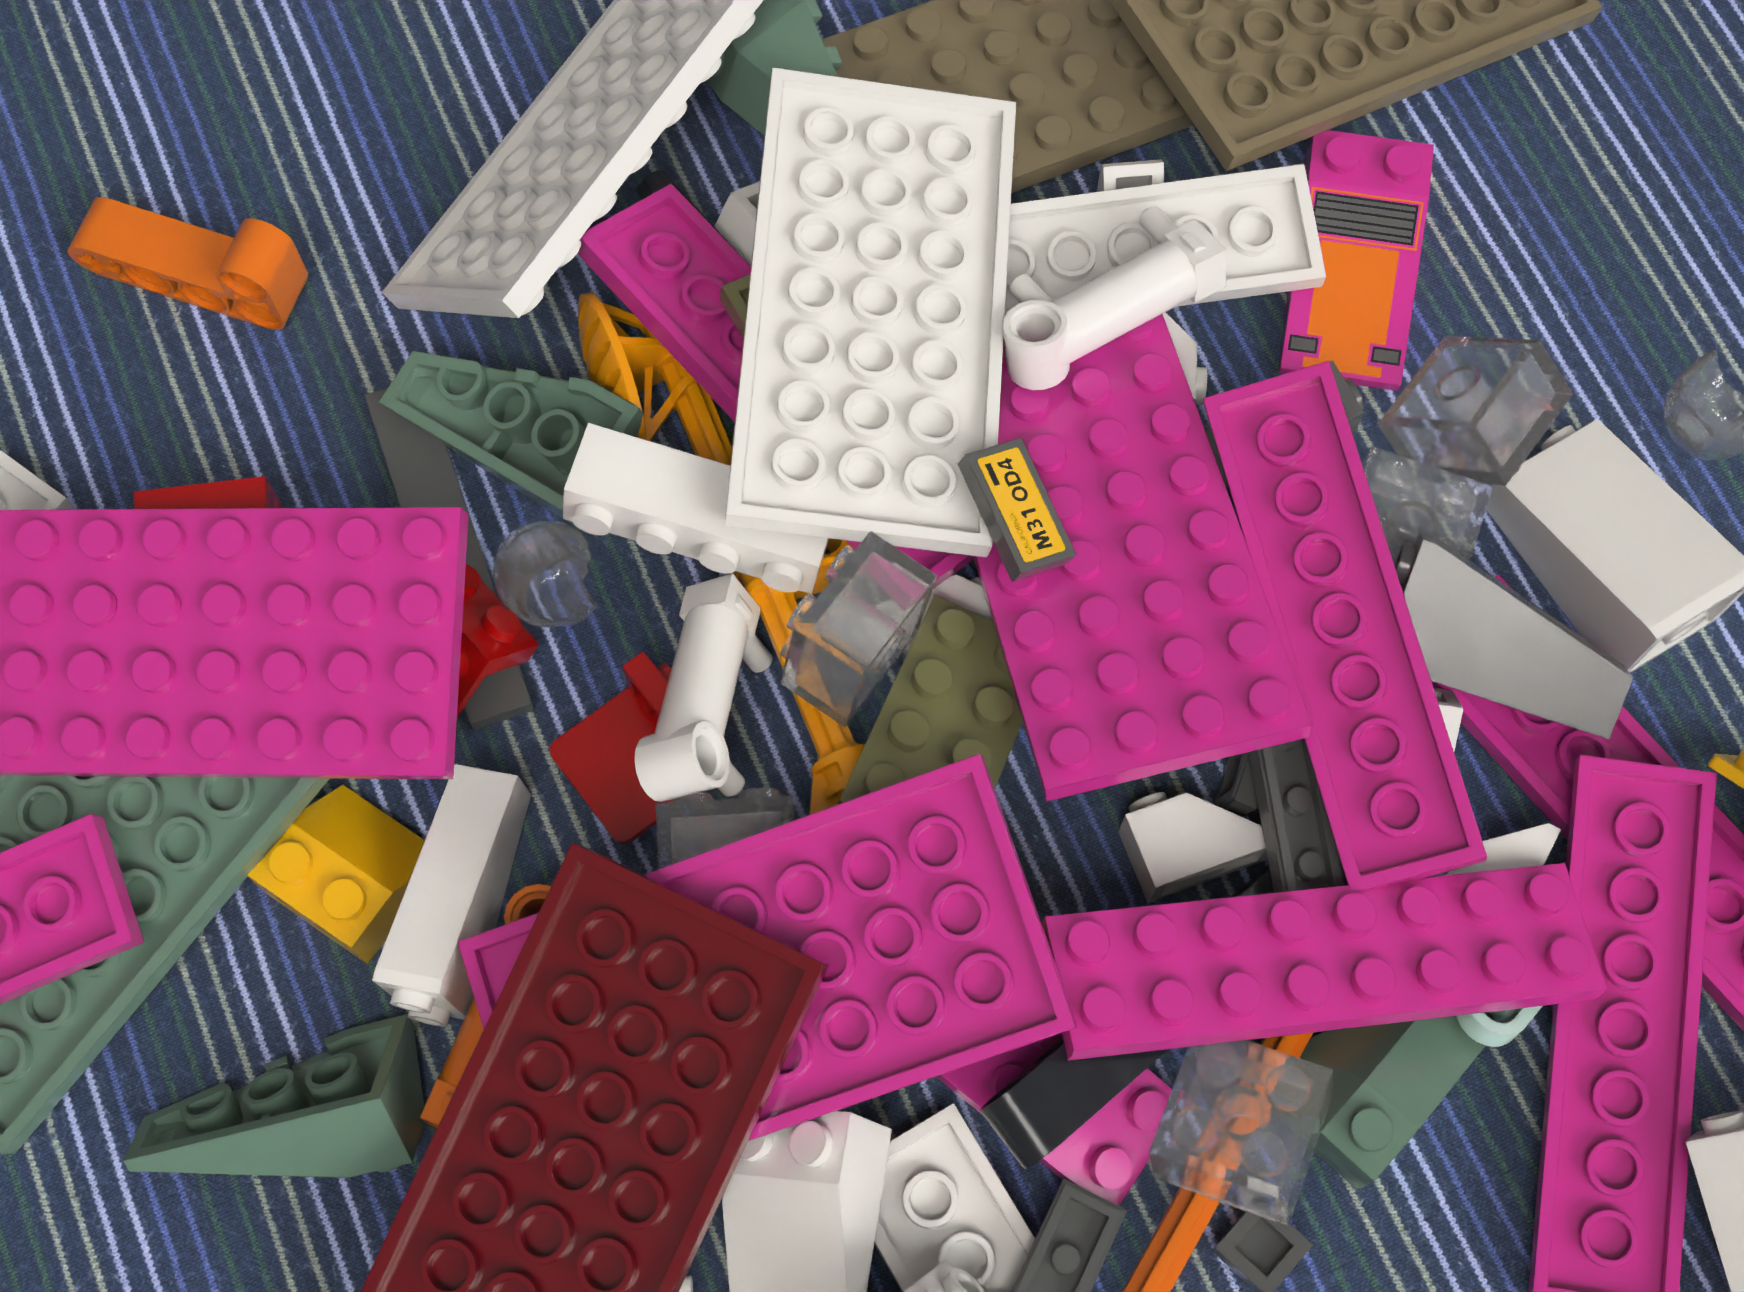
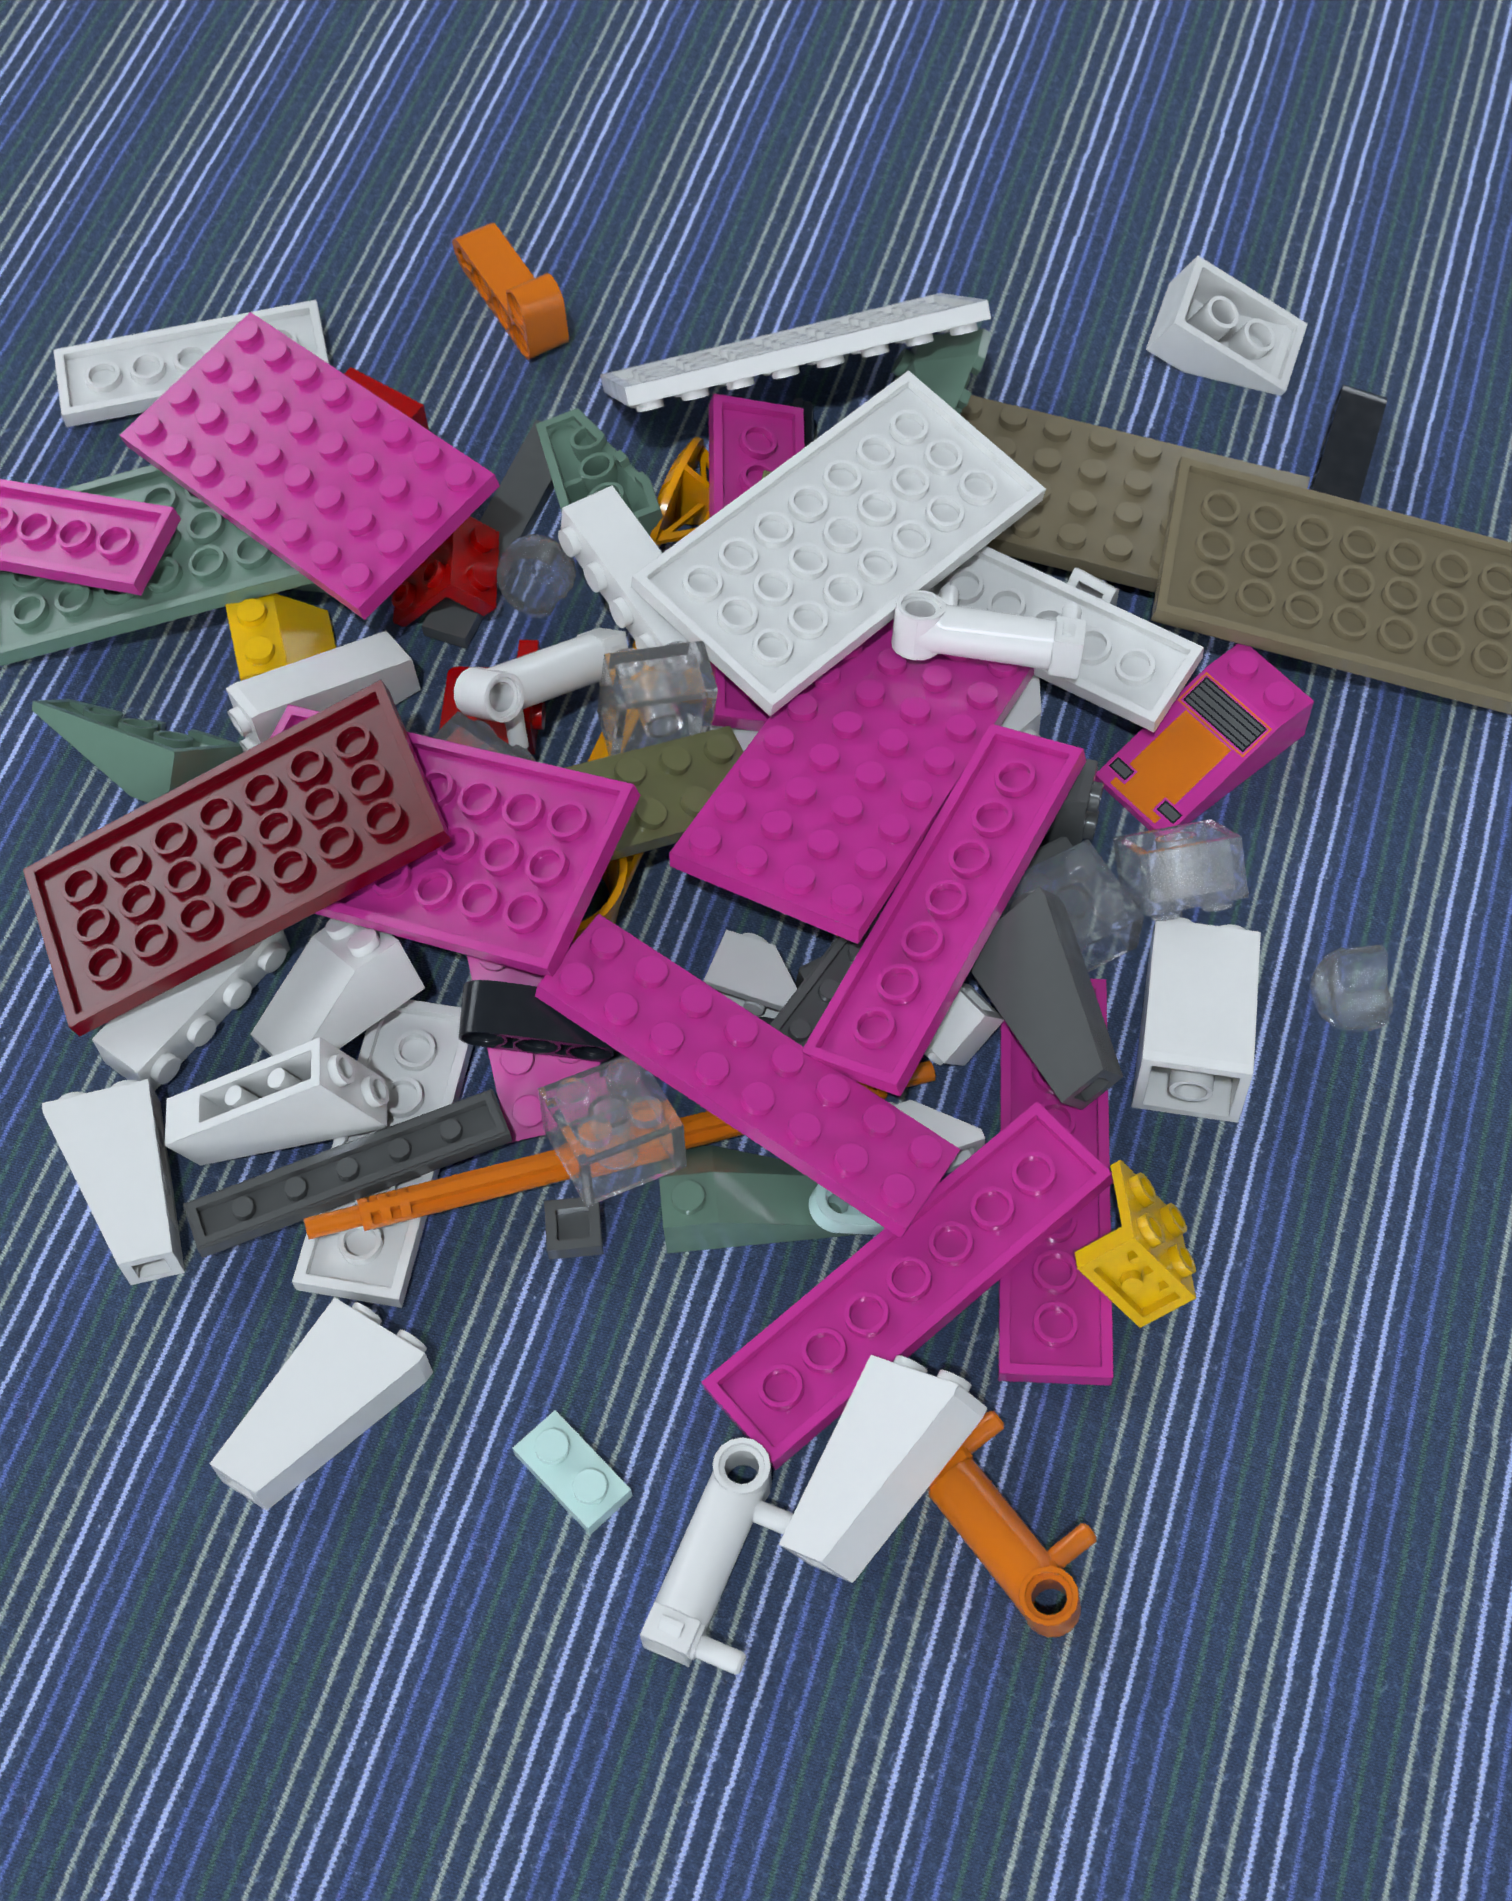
camera: 45 degrees right, 10 degrees down
tile [958,438,1076,582] -> none

